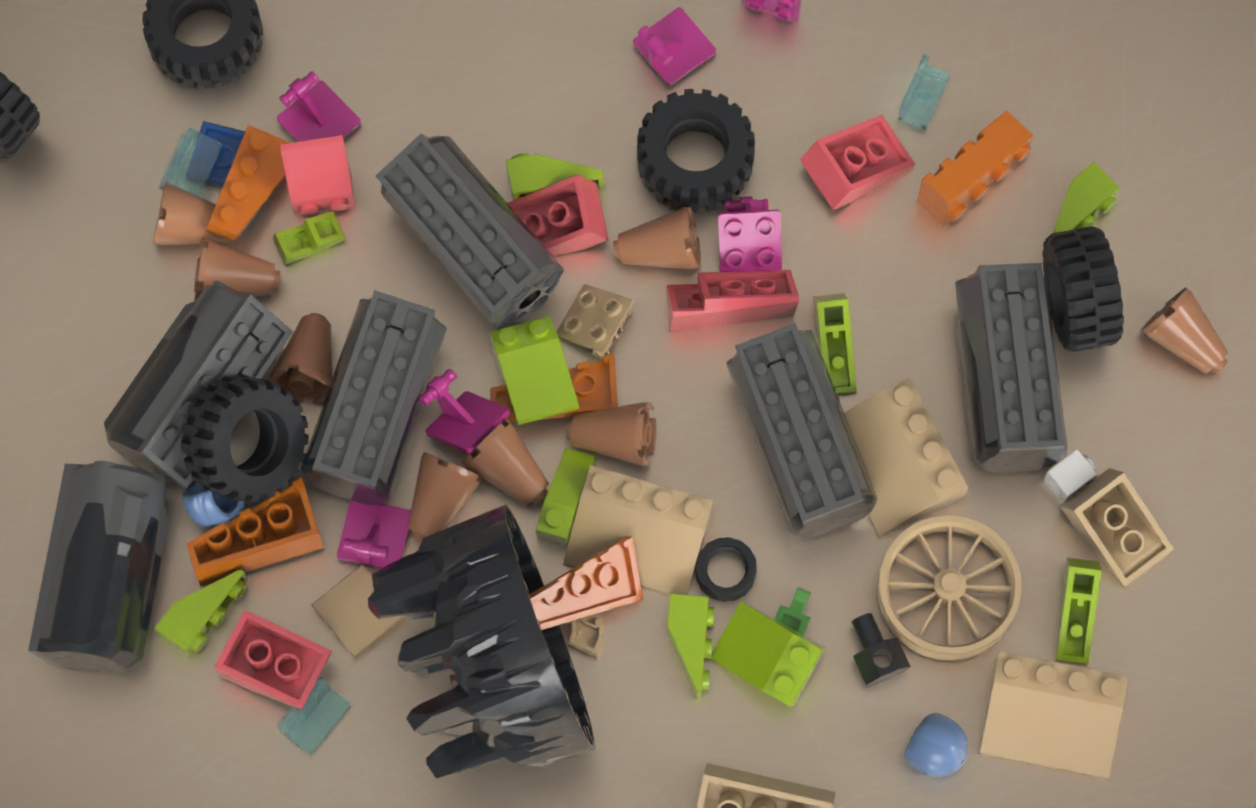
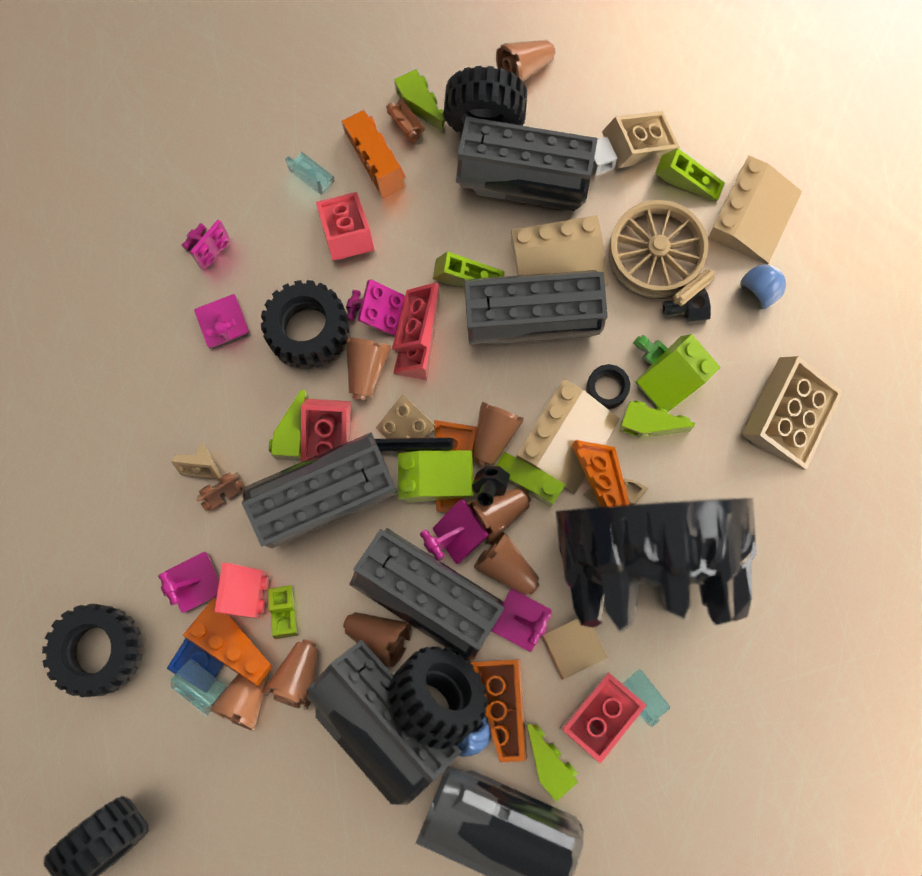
camera: 70 degrees left, 5 degrees up
none -> tan slope [171,443,221,479]
none -> nougat hinge [197,472,245,511]
none -> black axle [375,438,453,451]
none -> nougat hinge [386,98,426,144]
none -> black piece [472,466,510,506]
none -> tan axle [673,269,715,306]

